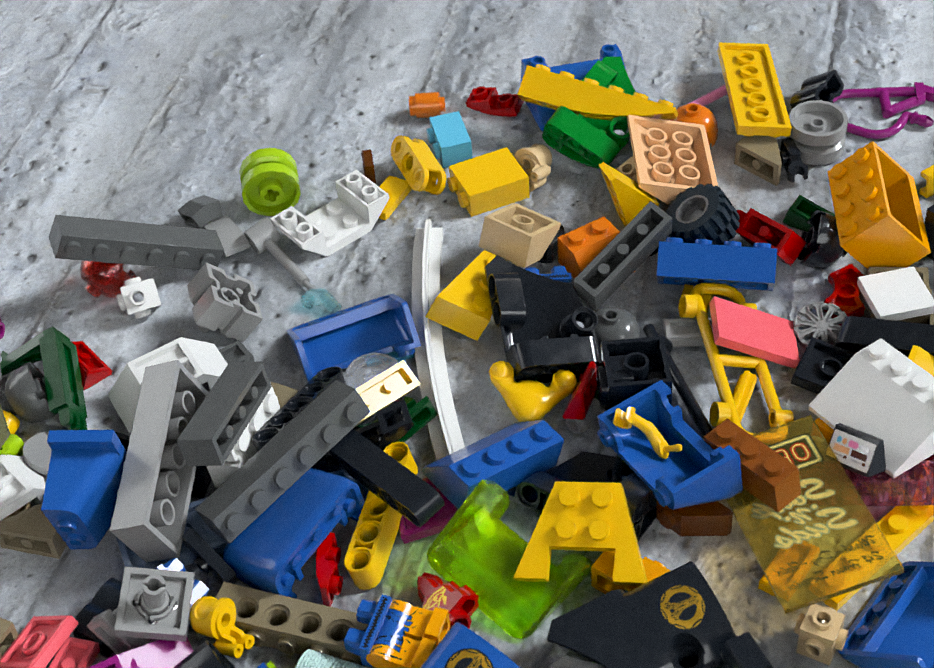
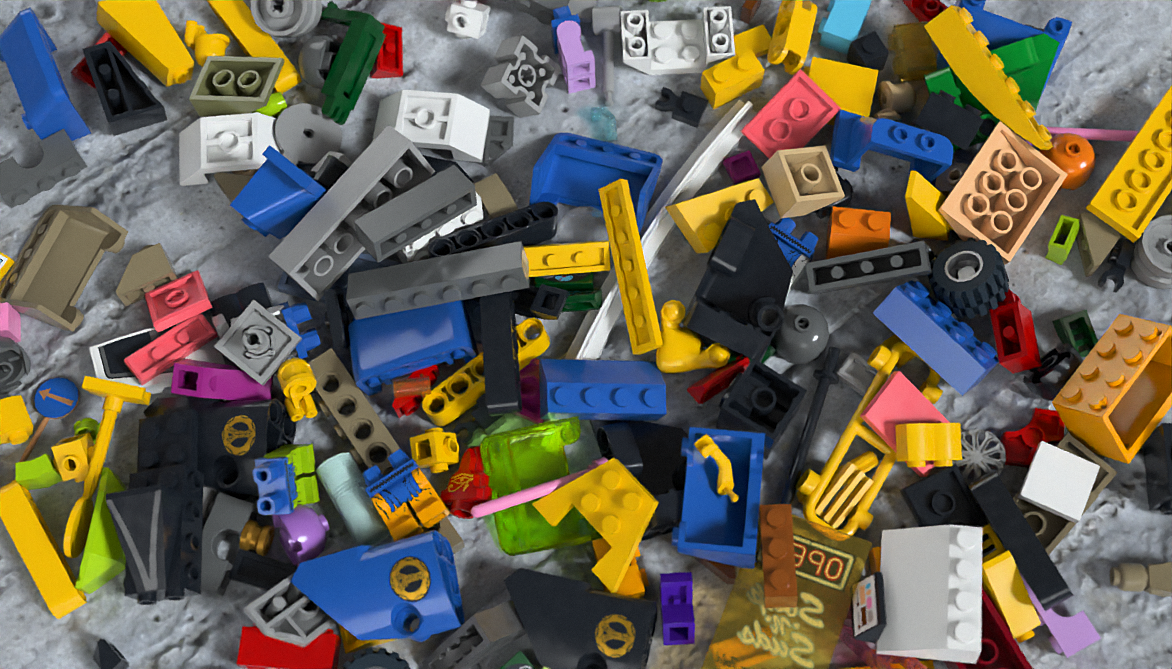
camera: 35 degrees right, 25 degrees up
none -> clear orange pin [393,374,431,398]
none -> yellow brick [410,428,460,473]
none -> black piece [453,393,507,446]
none -> bright pink piece [471,457,608,518]
none -> lavender hips [551,6,595,94]
none -> yellow plate [598,179,663,355]
none -> black plate [655,87,708,128]
none -> dark purple brick [659,572,695,646]
none -> yellow brick [700,48,765,110]
none -> magenta tile [723,150,761,185]
none -> coral tile [740,69,841,159]
none -> yellow tile [815,462,874,529]
none -> blue windscreen [830,109,953,187]
none -> black brick [846,31,889,72]
none -> clear yellow brick [888,21,937,82]
none -> yellow brick [895,423,962,467]
none -> black brick [915,90,984,150]
none -> lime piece [1045,215,1080,265]

